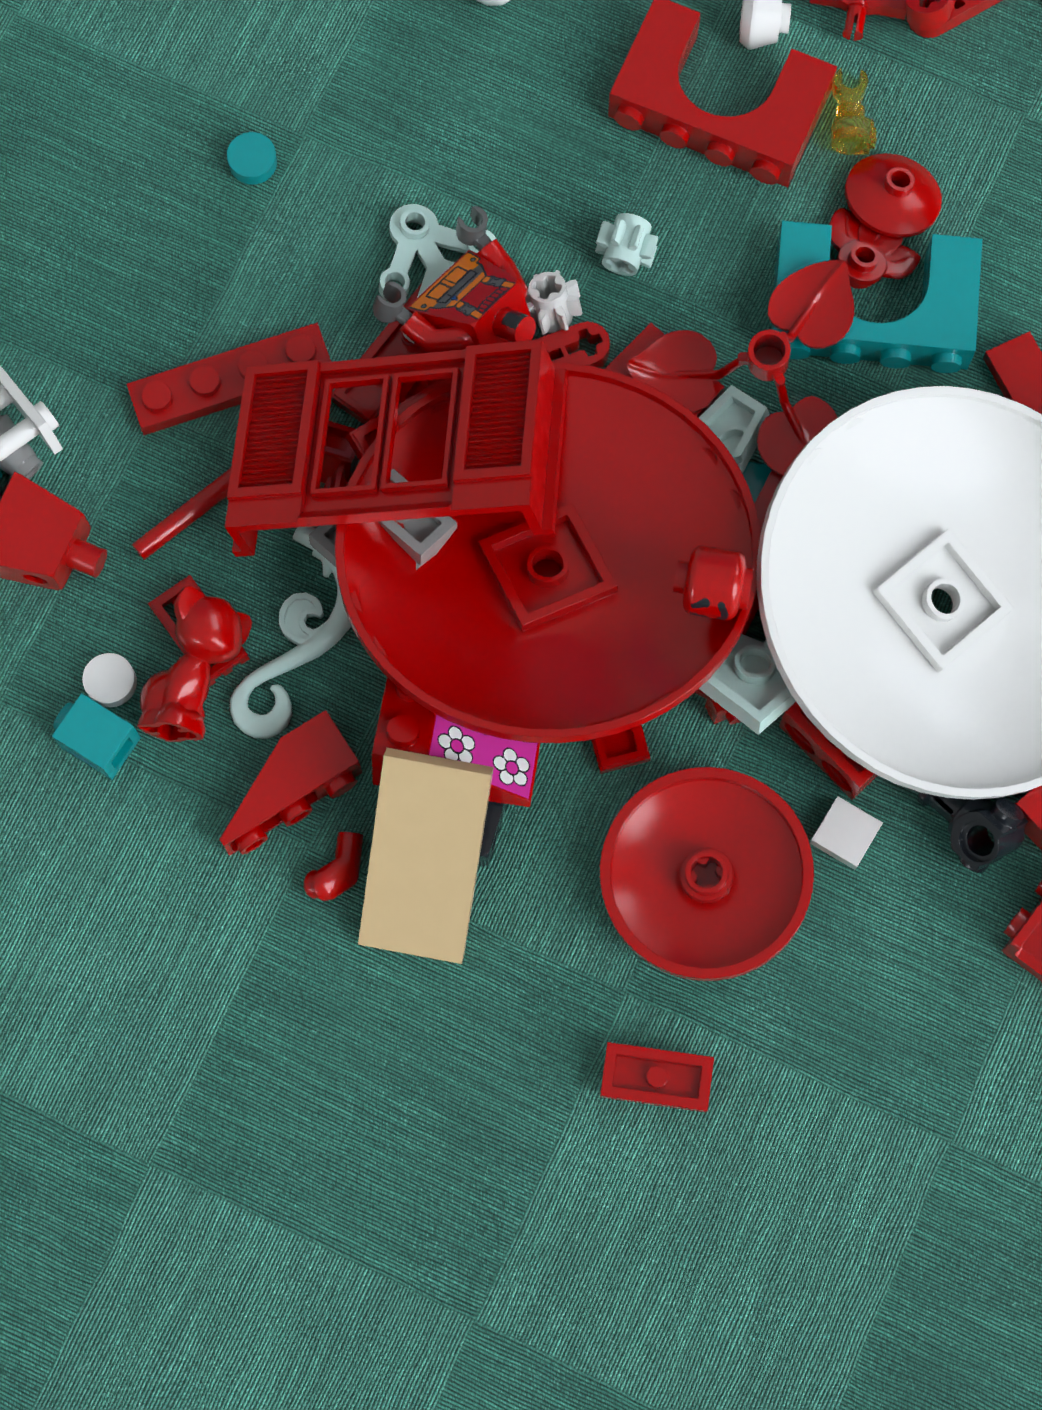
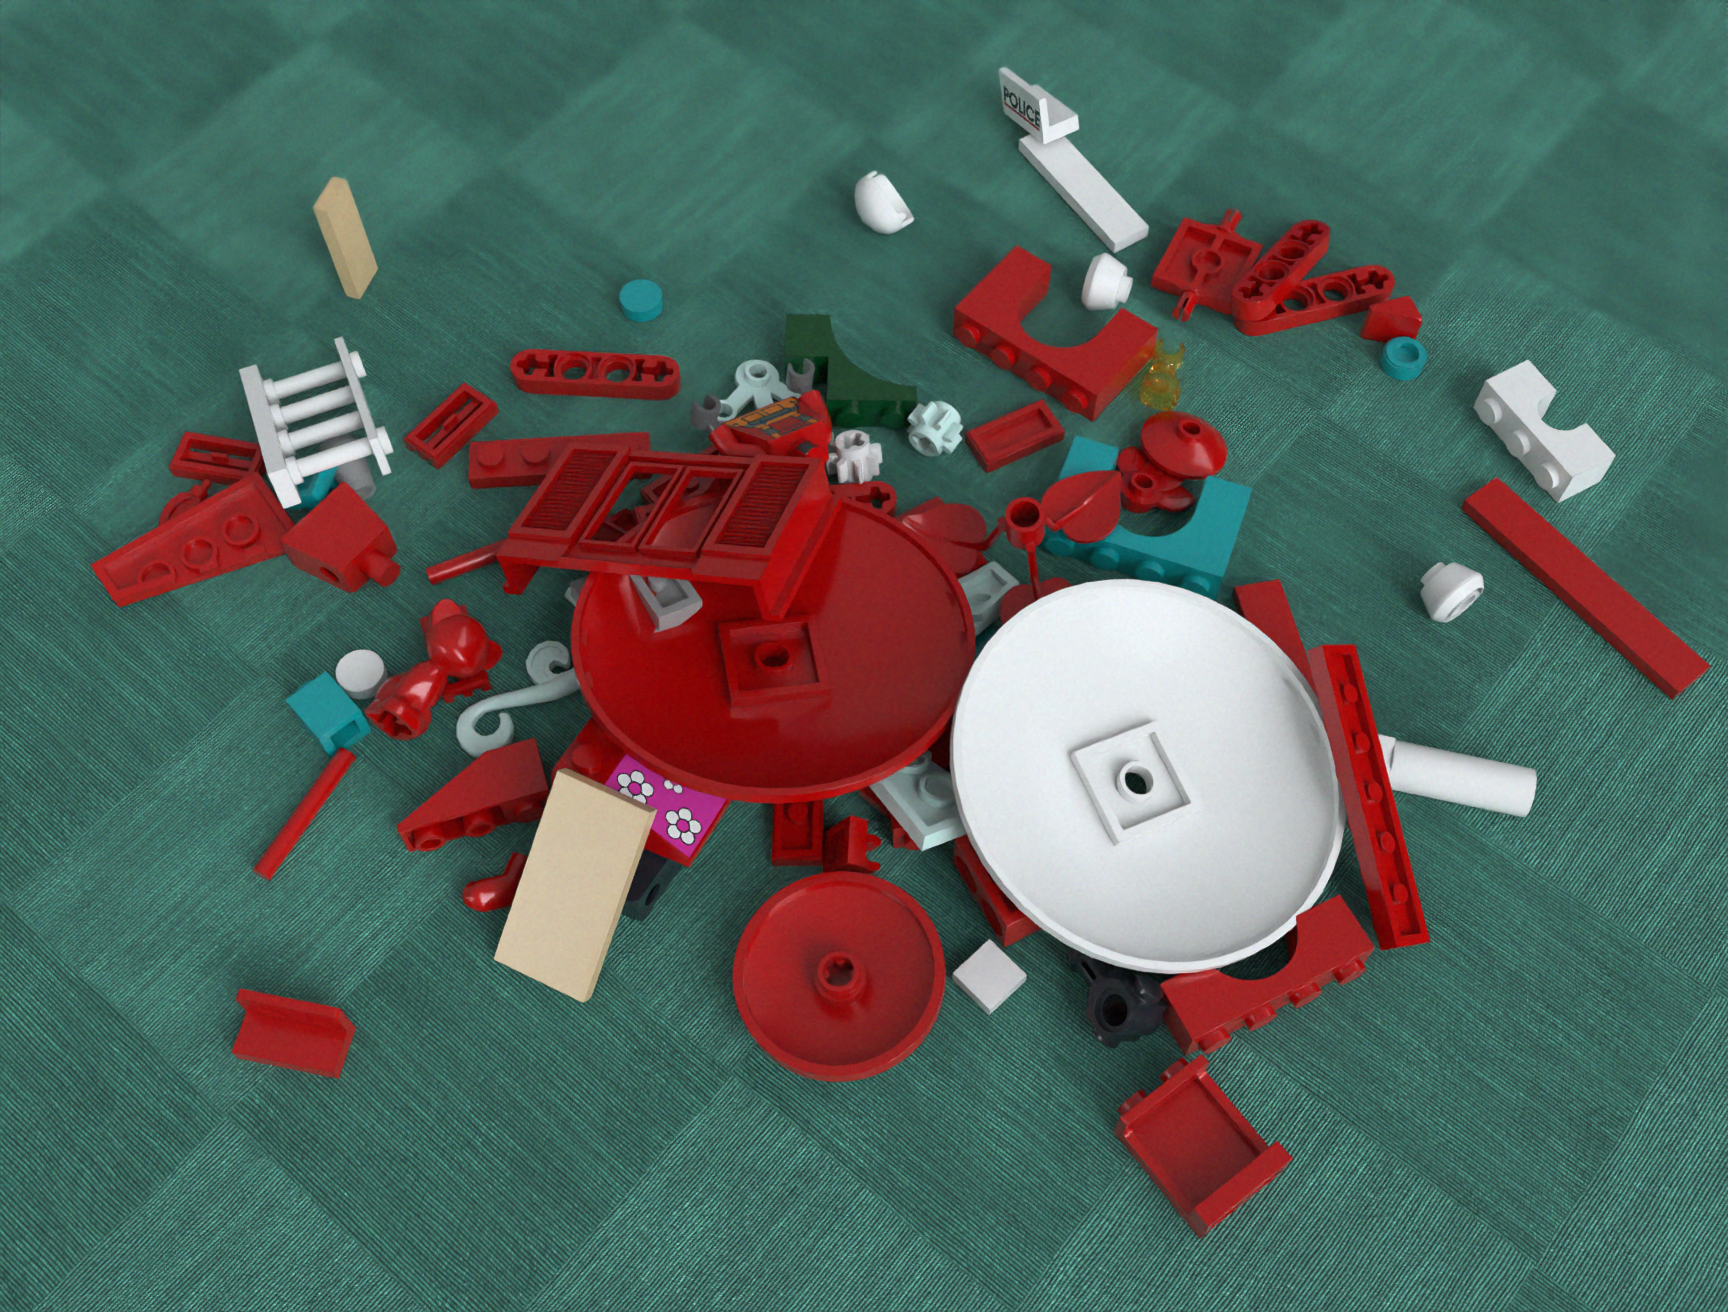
camera: 15 degrees right, 15 degrees down
red plate [600,1042,714,1112] -> none
red head [673,545,754,621] -> none
none -> red panel [232,989,356,1079]
none -> red bar [252,747,356,881]
none -> red tile [403,382,499,470]
none -> red beam [510,349,682,400]
none -> dark green arch [784,314,917,429]
none -> red tile [822,815,881,875]
none -> red tile [965,399,1065,474]

